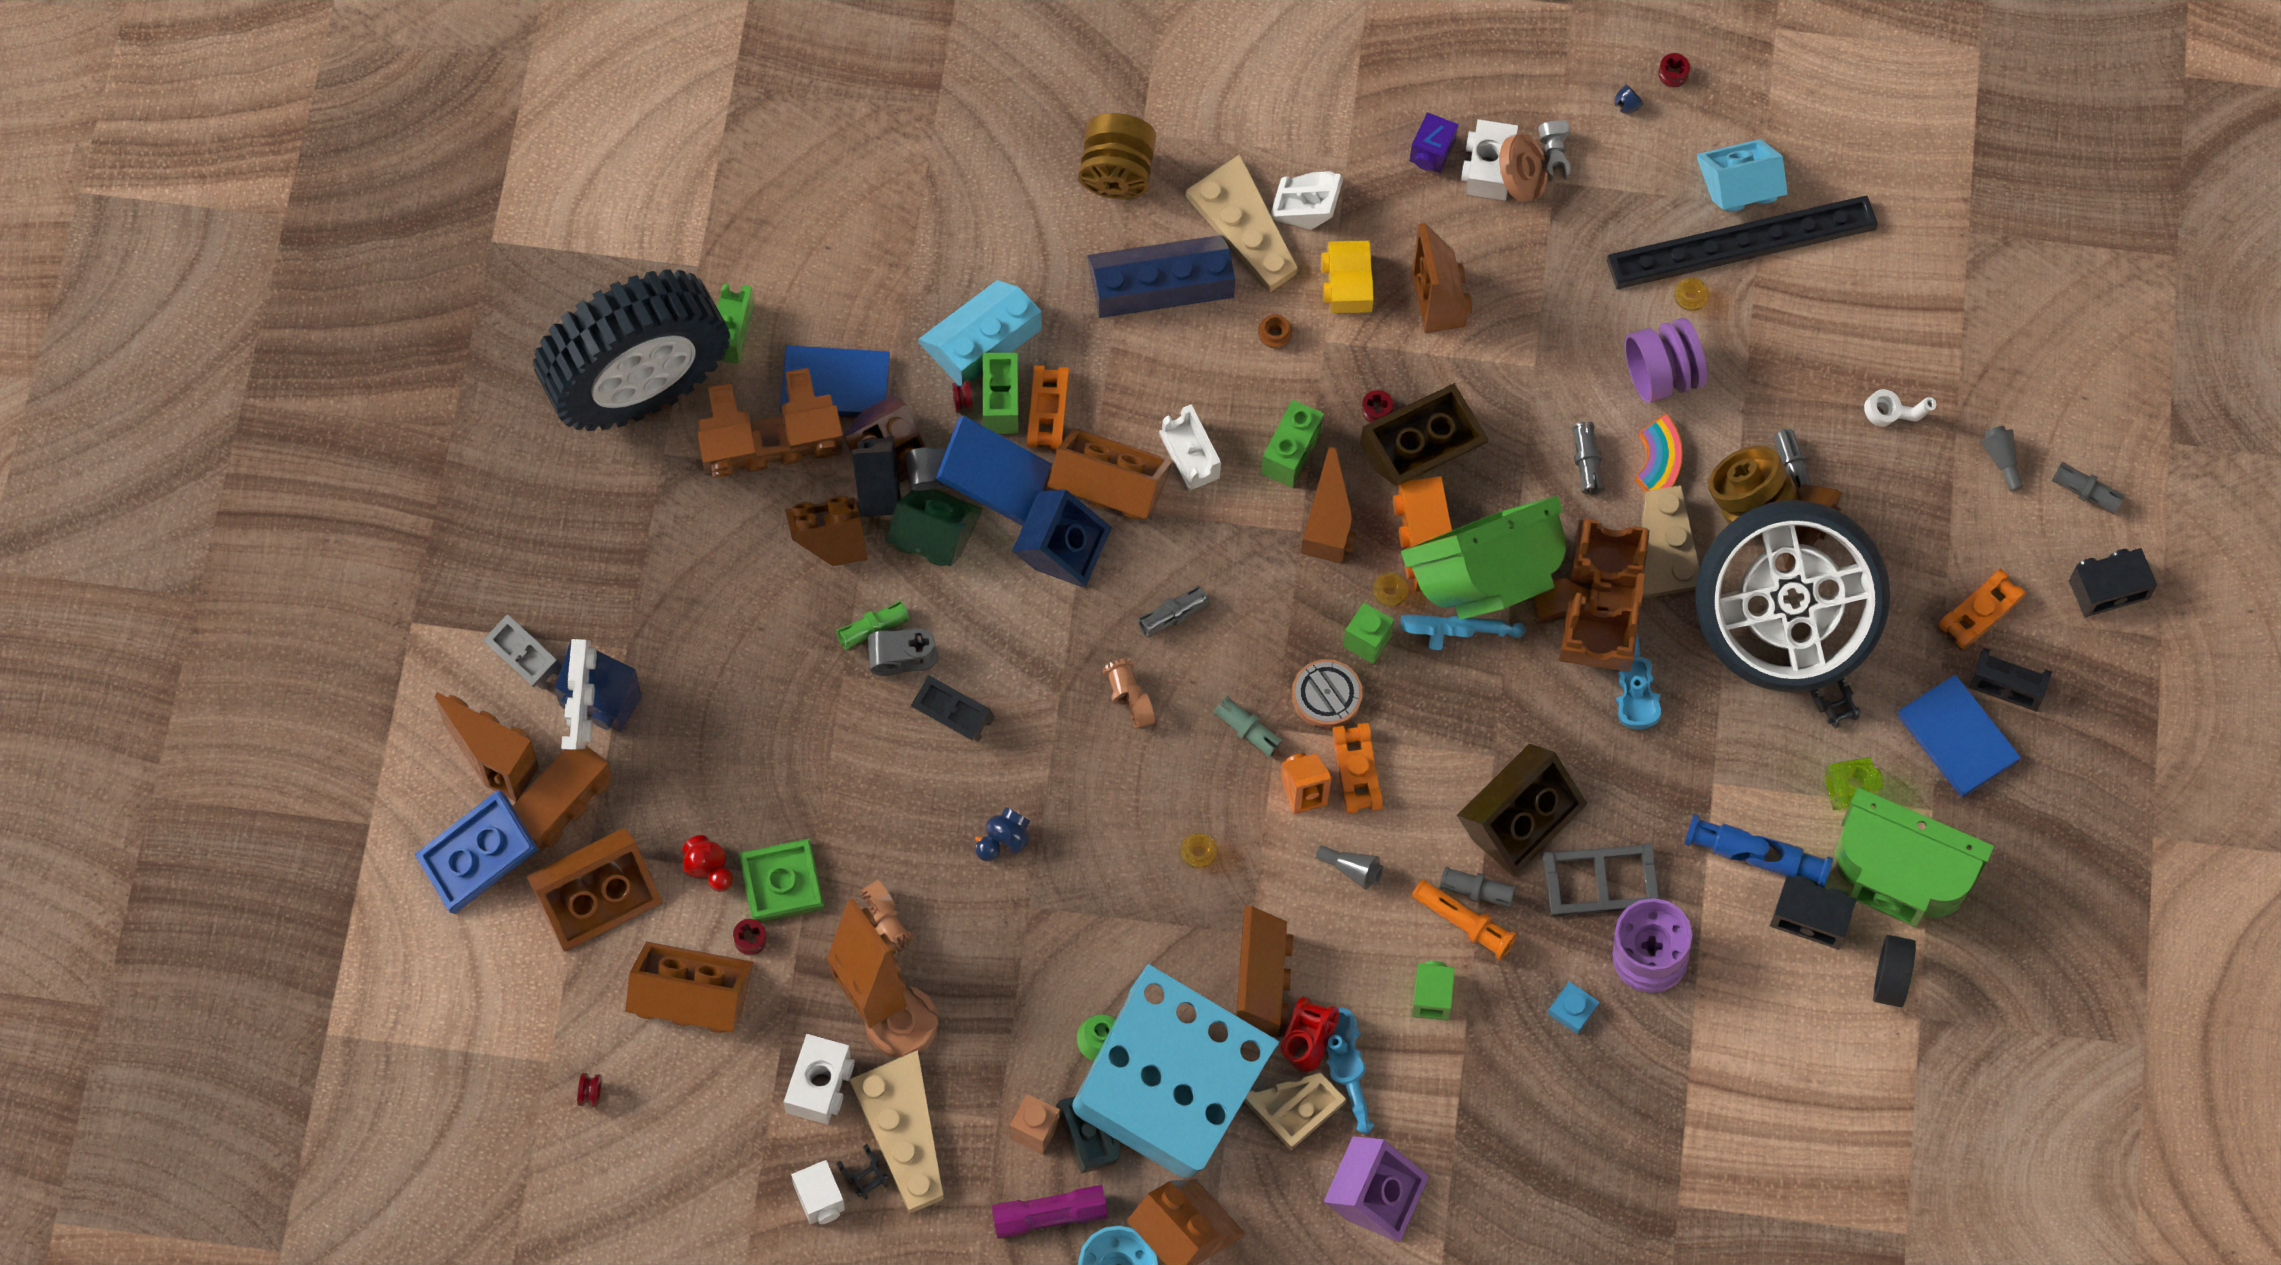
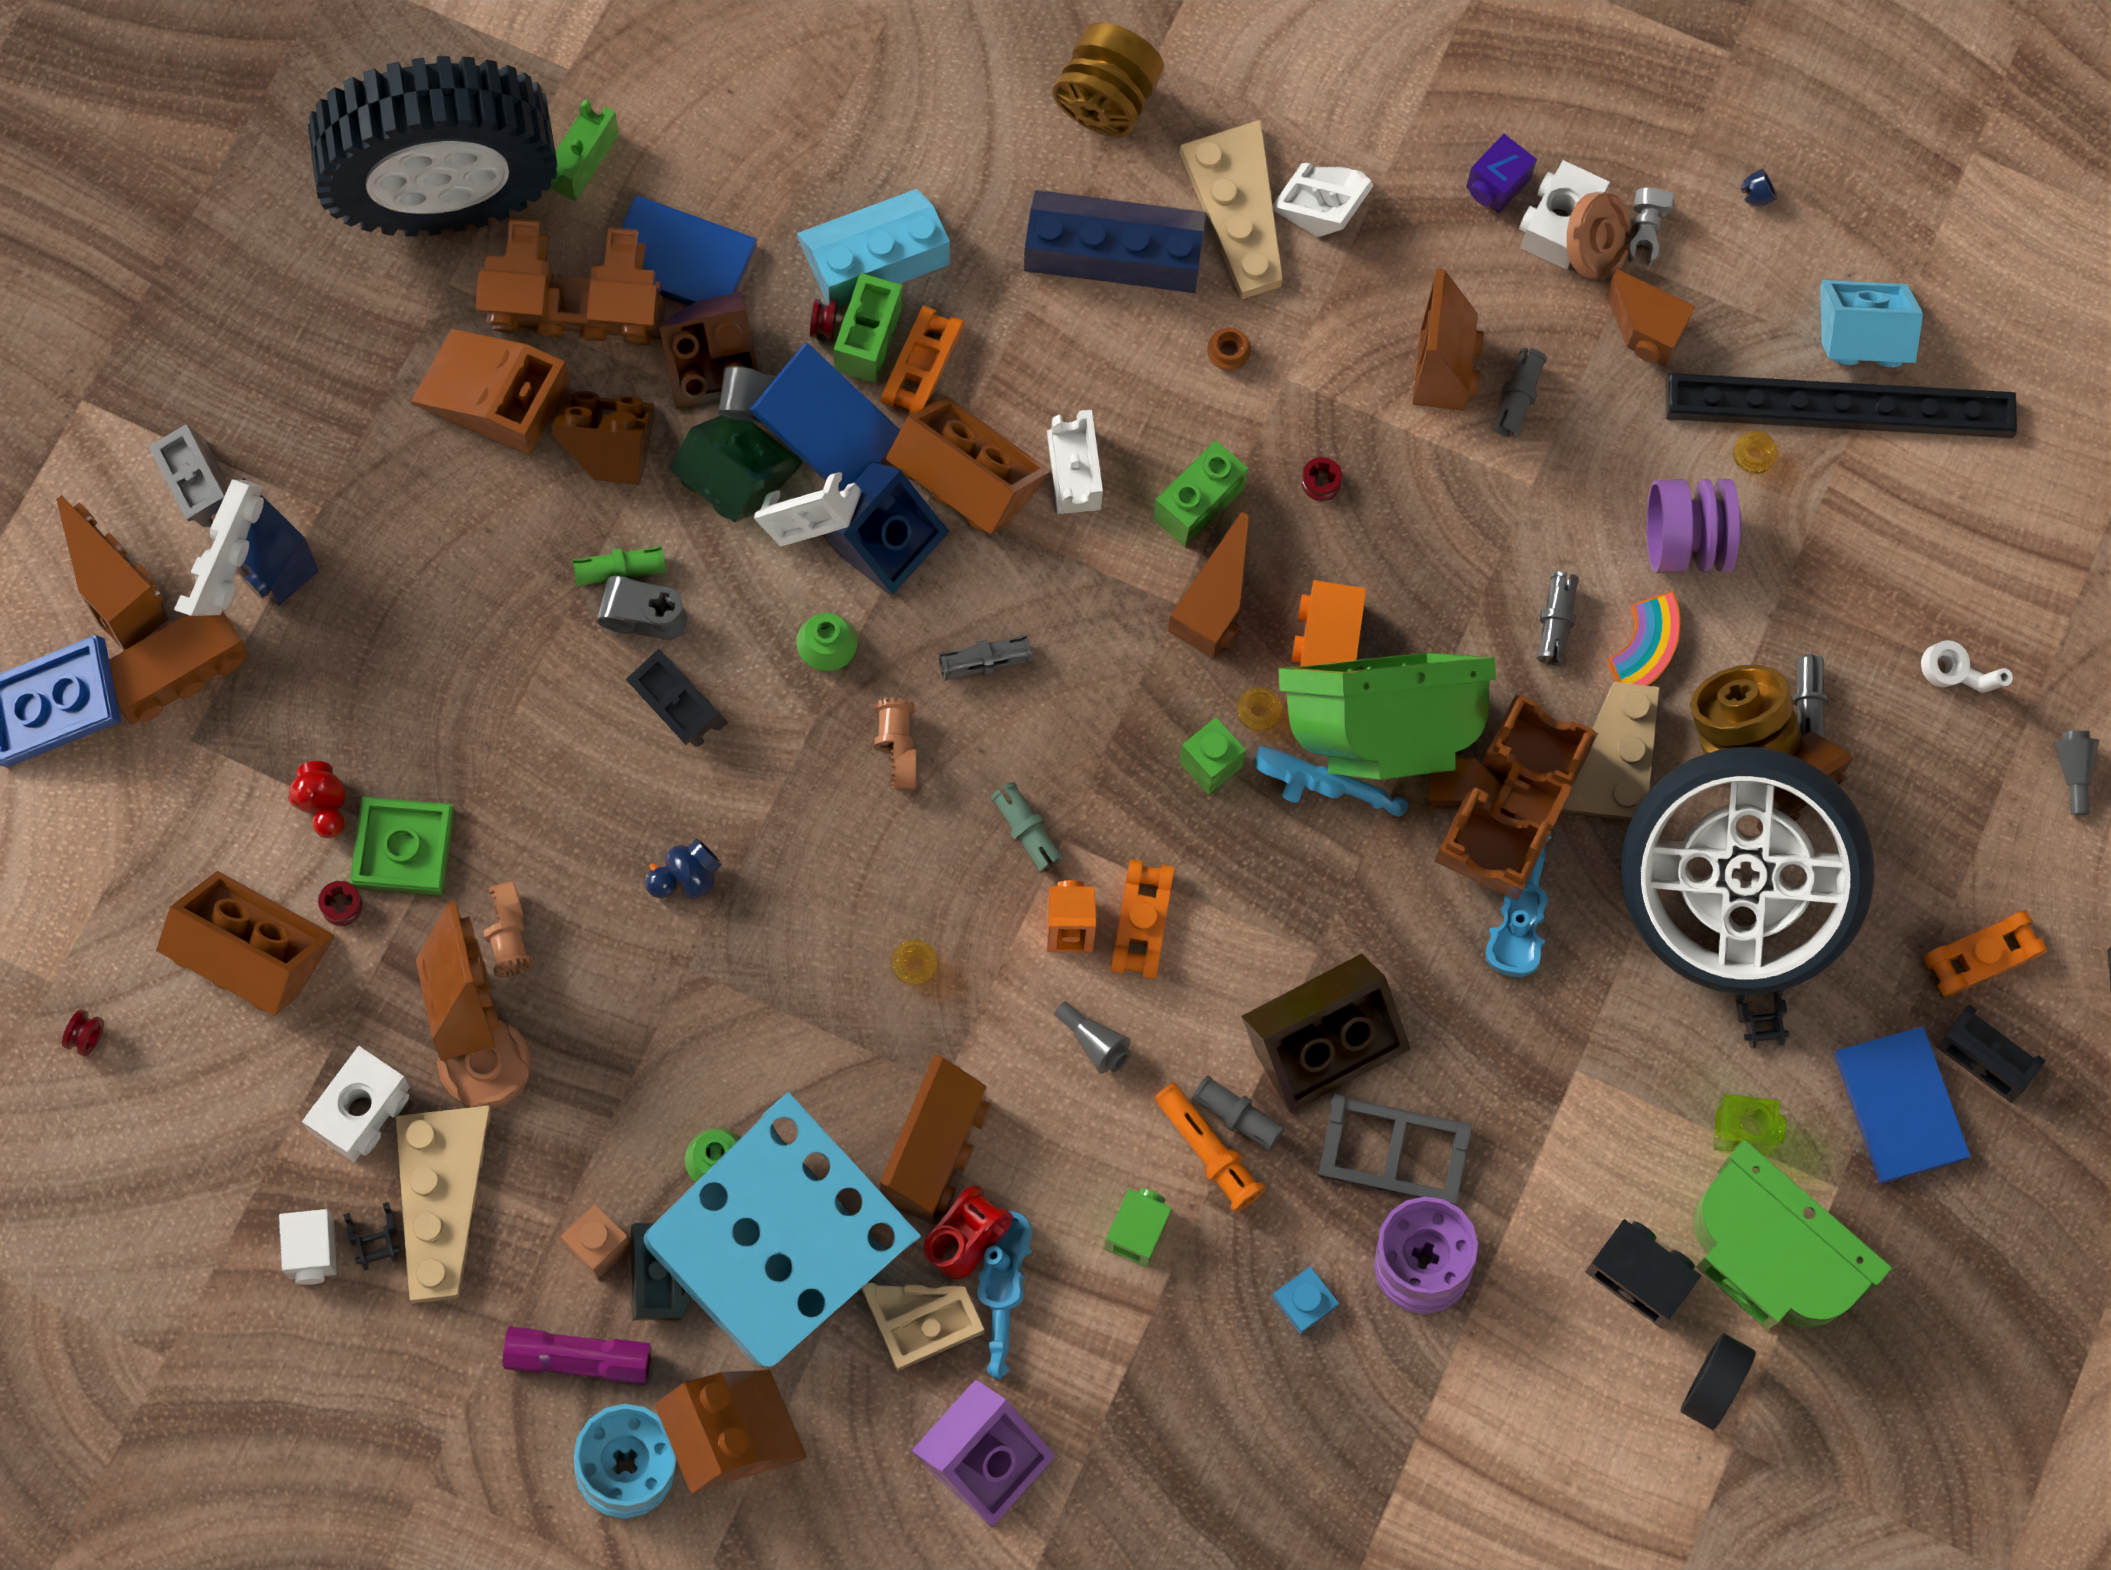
camera: 15 degrees right, 5 degrees up
dark orange slope [526,828,663,951] -> none
black hinge [852,436,902,517] -> none
tile [1292,659,1362,729] -> none
yellow brick [1321,241,1373,313] -> none
dark brown slope [1360,383,1489,487] -> none
dark red bush [1658,53,1690,87] -> none
blue piece [1684,814,1833,888] -> none
none -> dark orange slope [411,329,570,456]
none -> white hinge [754,472,862,547]
none -> bright green cone [797,613,858,671]
none -> dark grey pin [1492,347,1547,438]
none -> dark orange slope [1606,269,1696,366]

